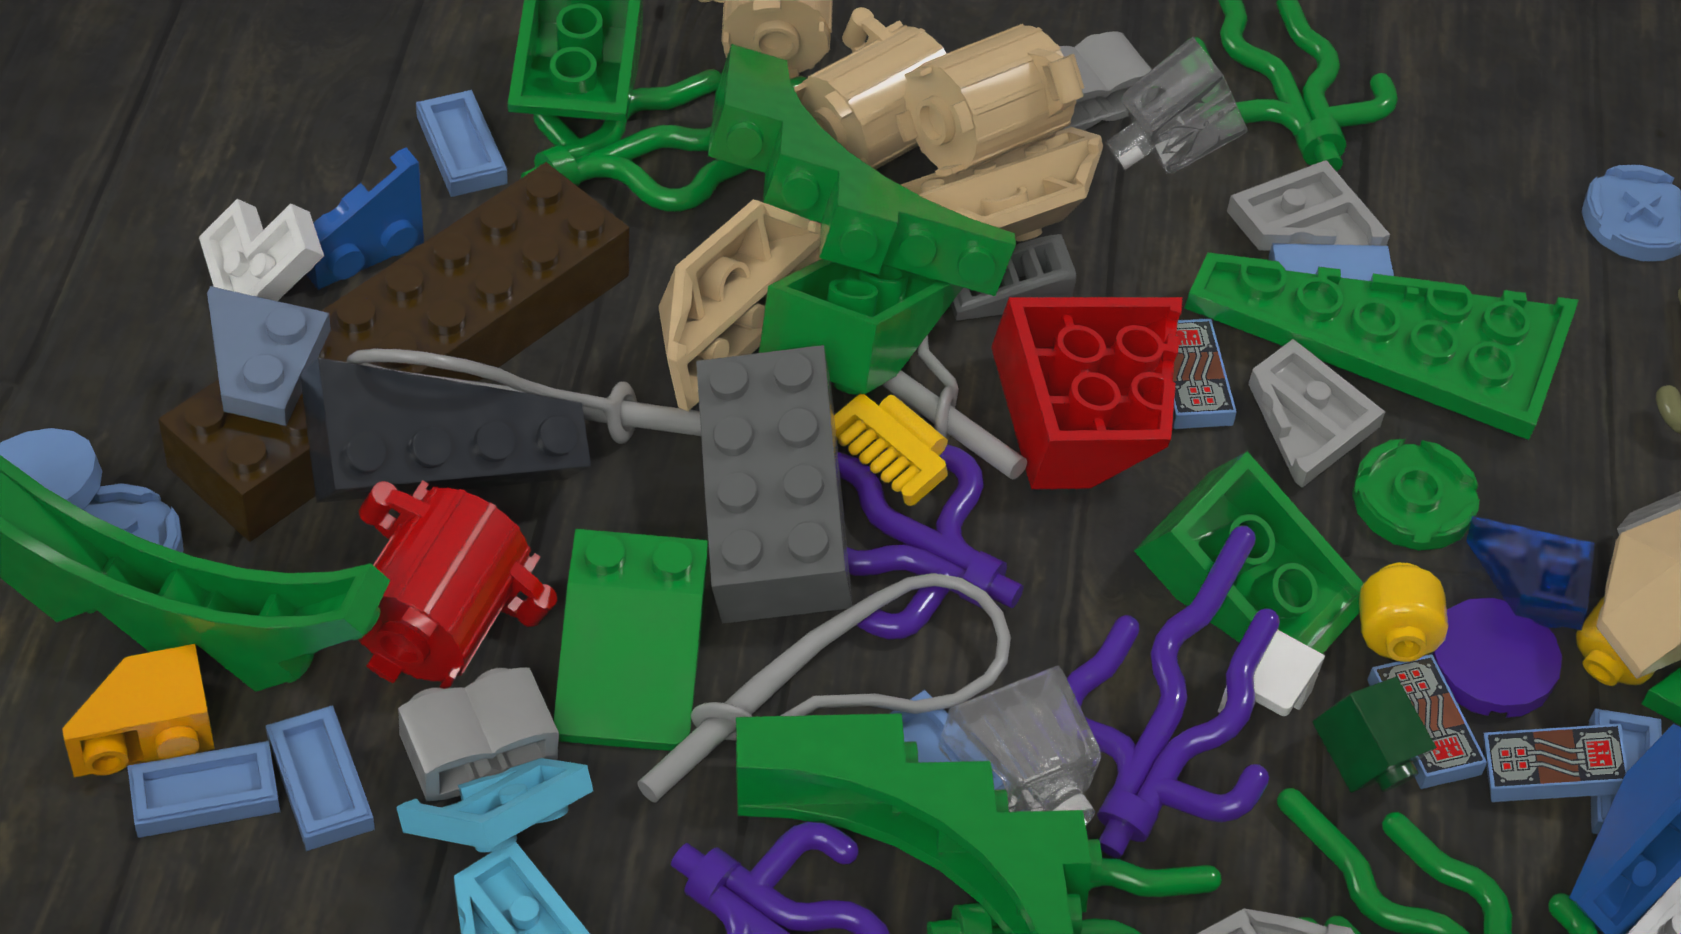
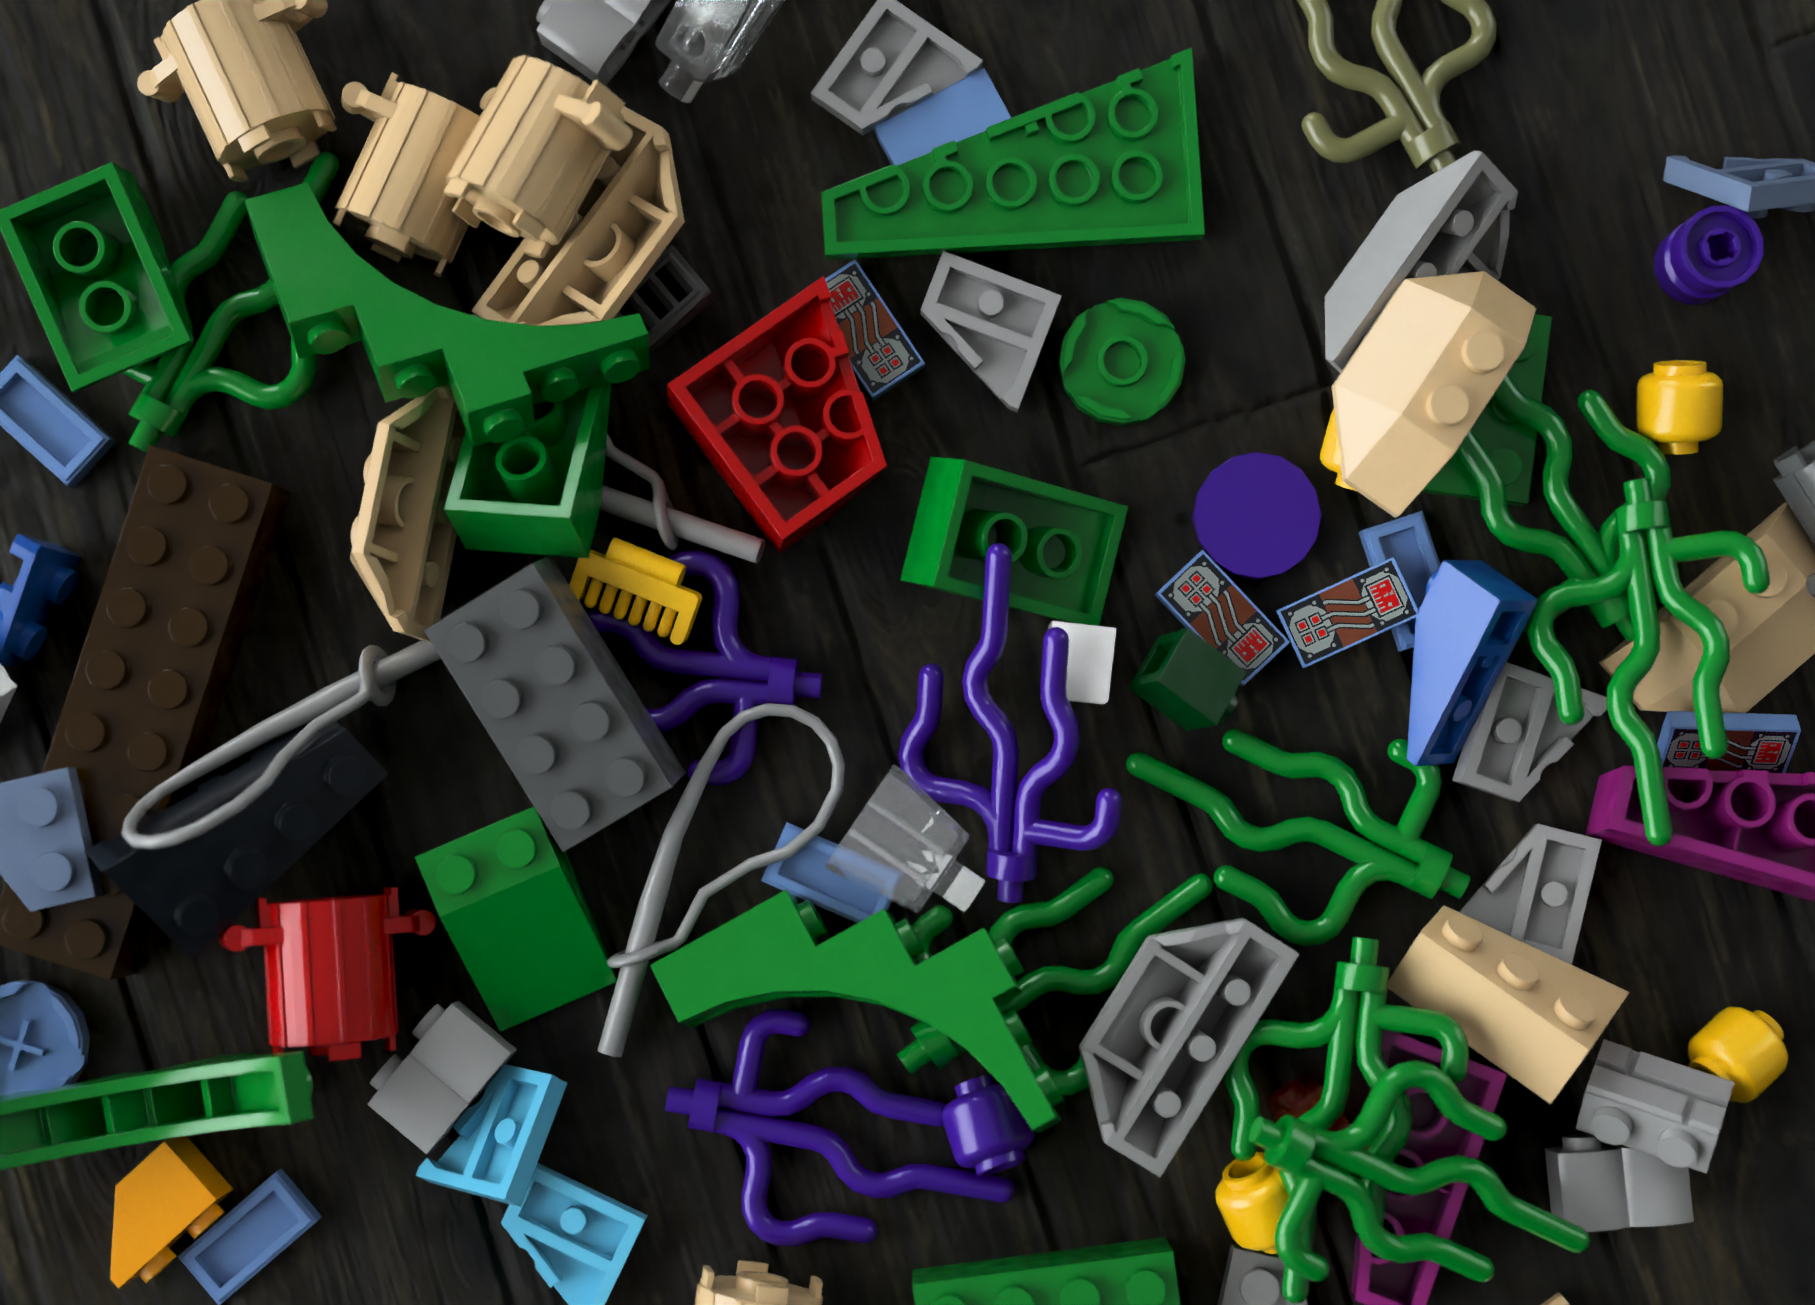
camera: 20 degrees left, 35 degrees up
medium blue tile [265,705,375,851] -> none
yellow head [1359,563,1448,662] -> none
clear blue wing [1466,516,1595,631] -> none

